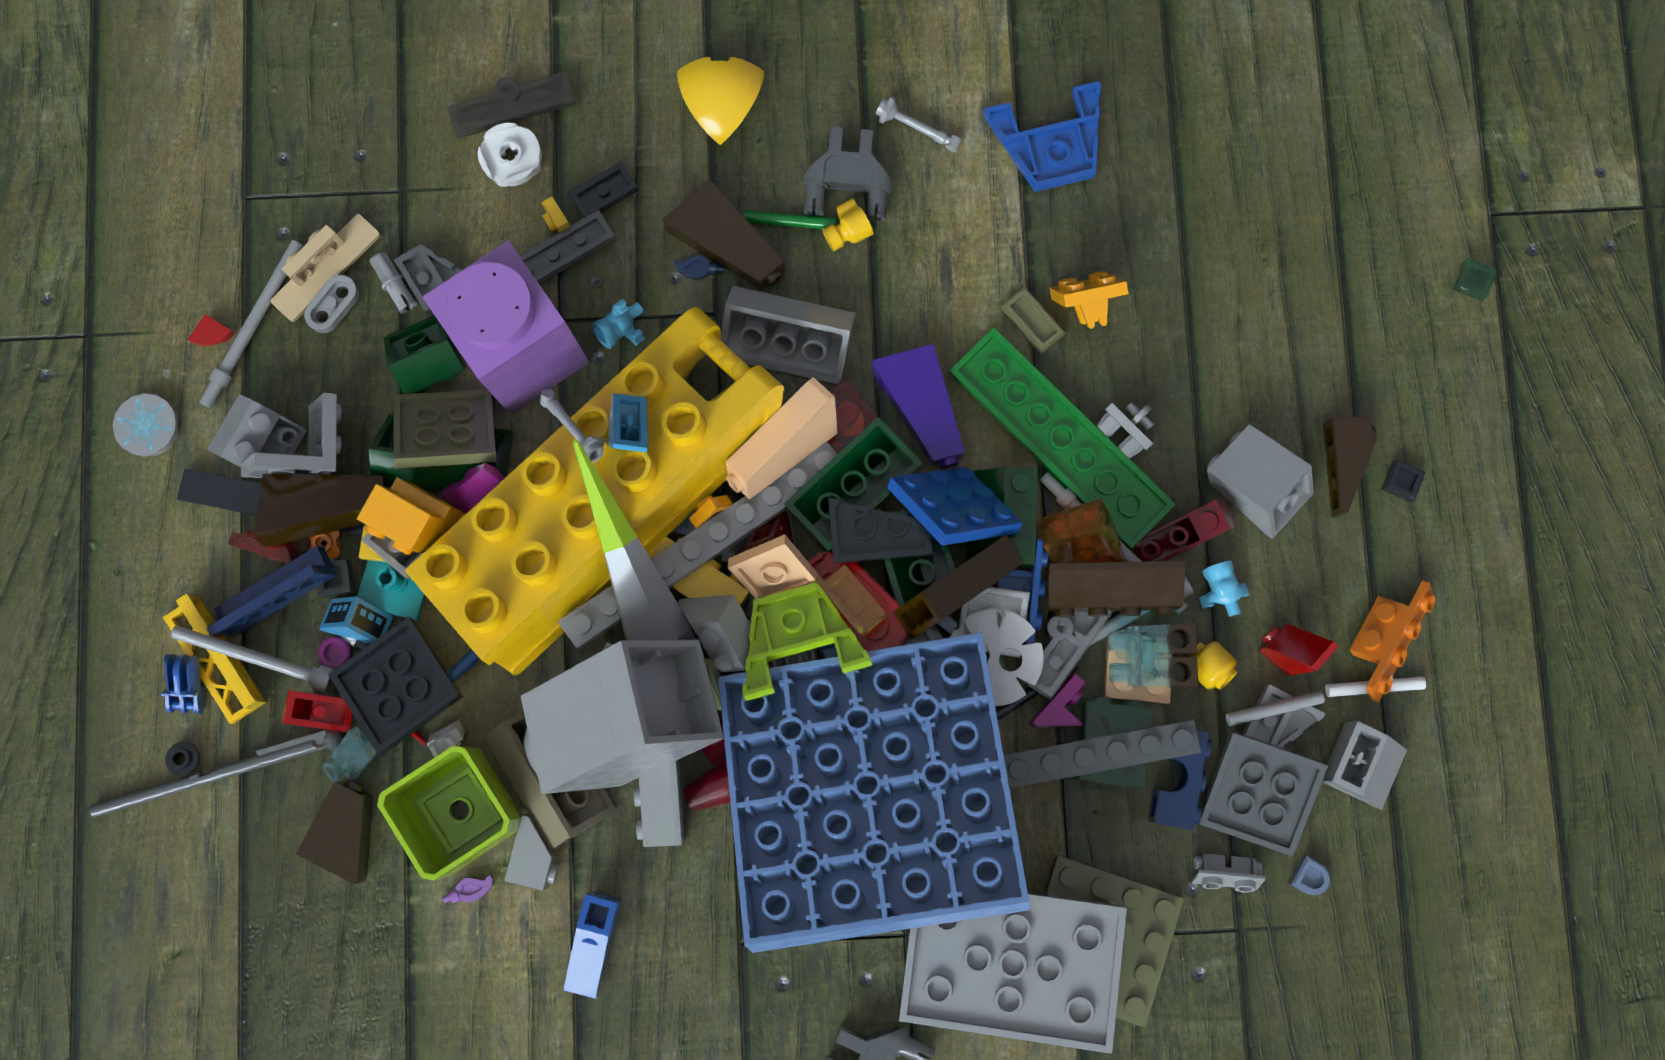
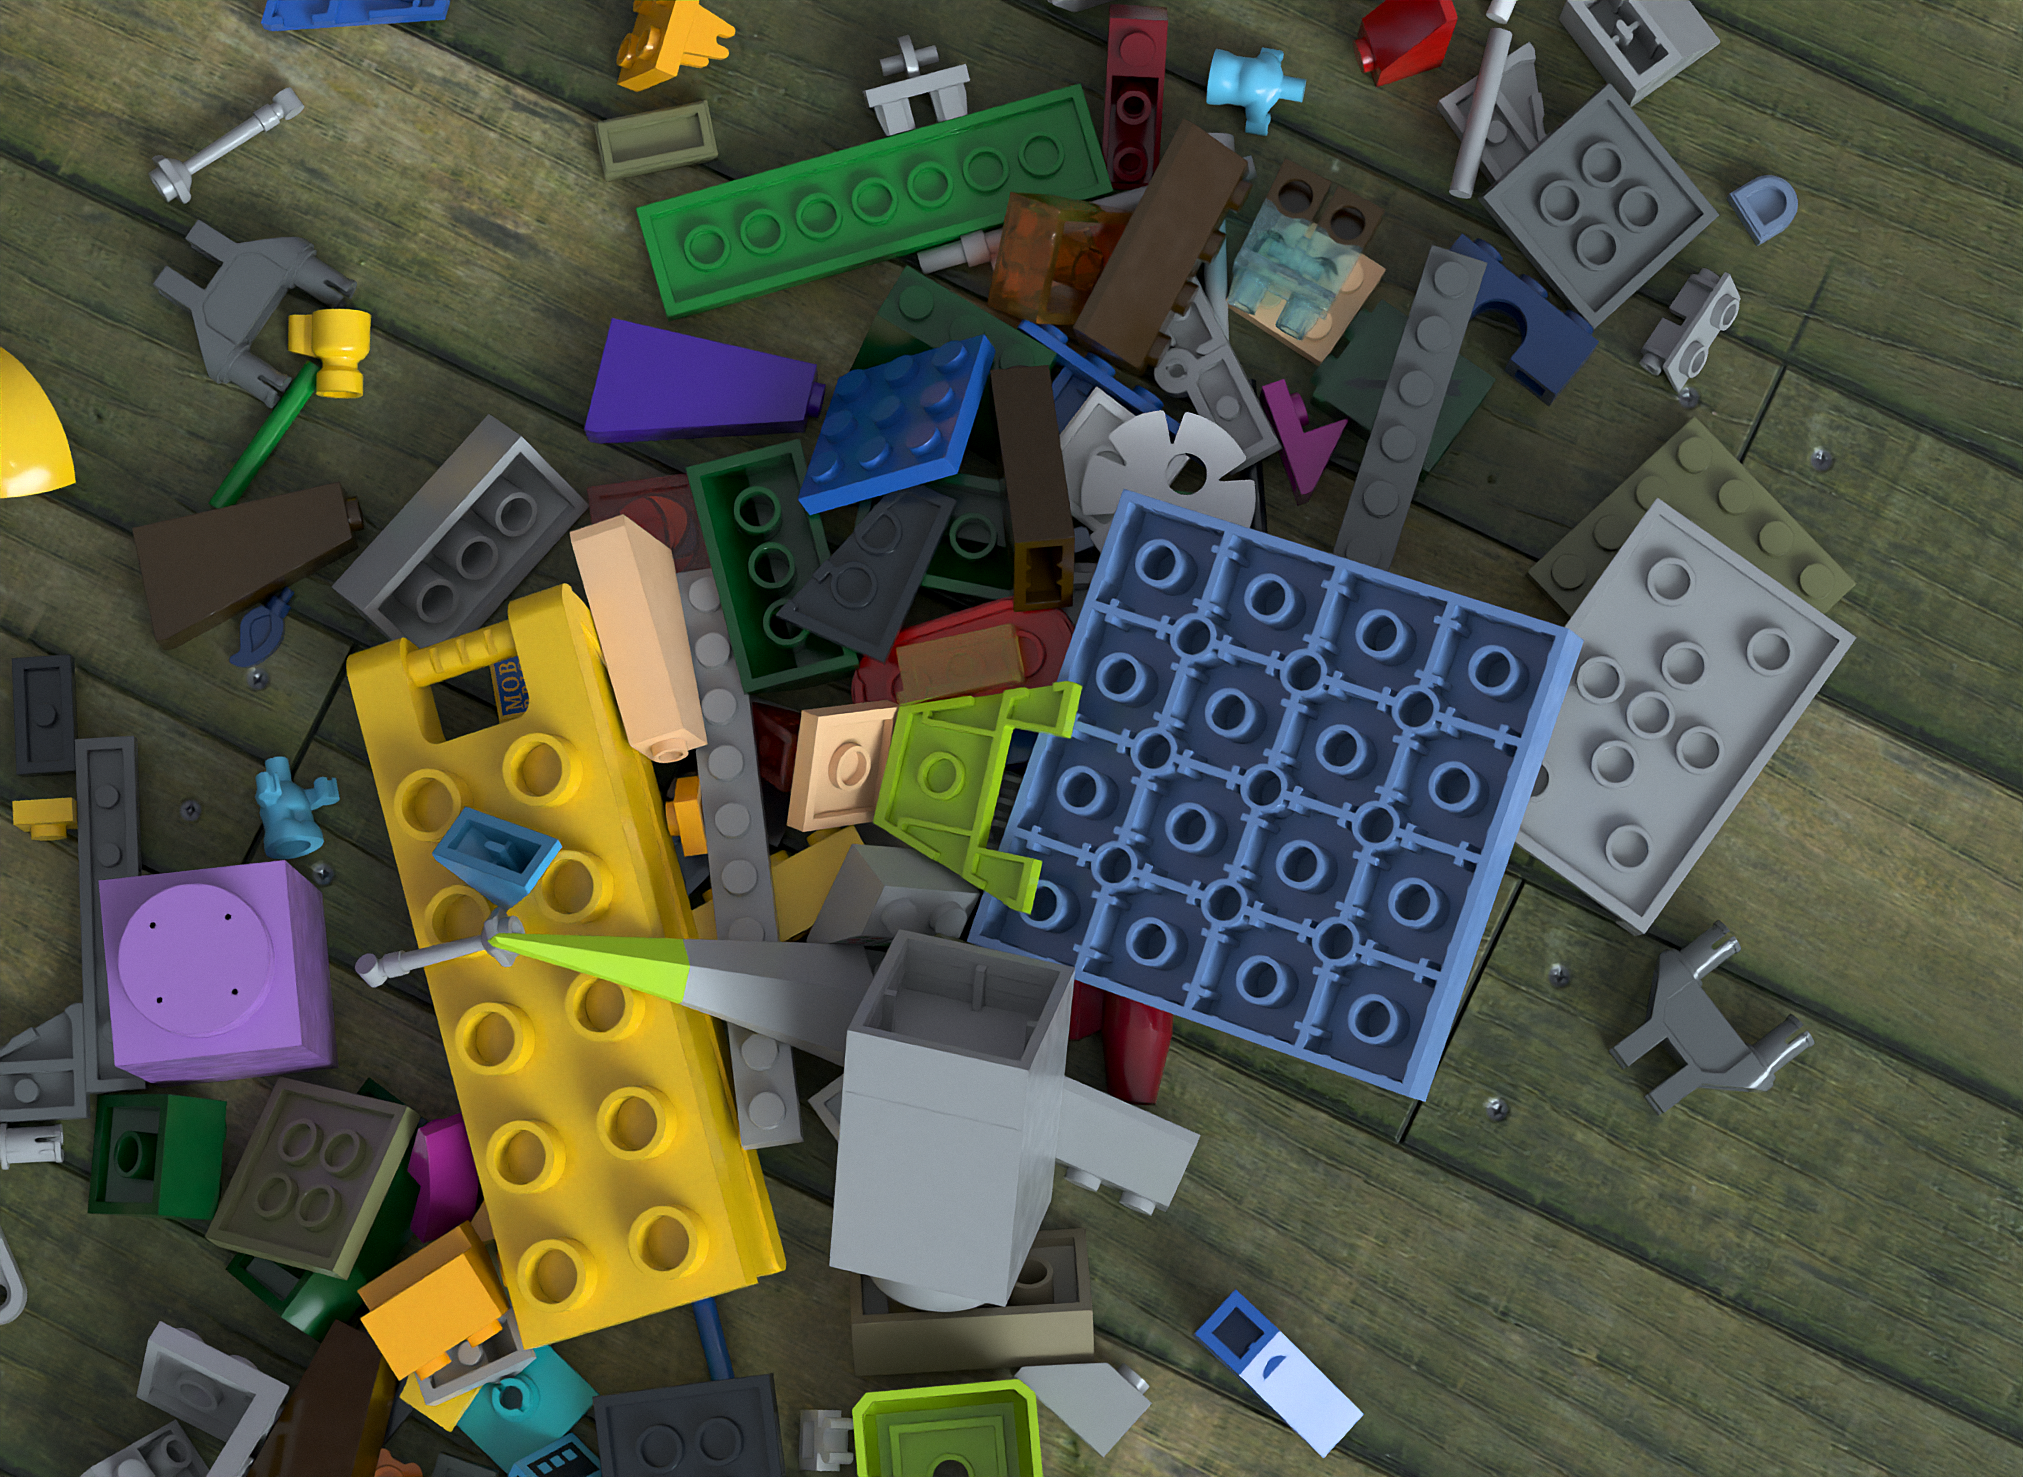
camera: 65 degrees left, 0 degrees up
yellow head [1188,641,1237,690] -> none

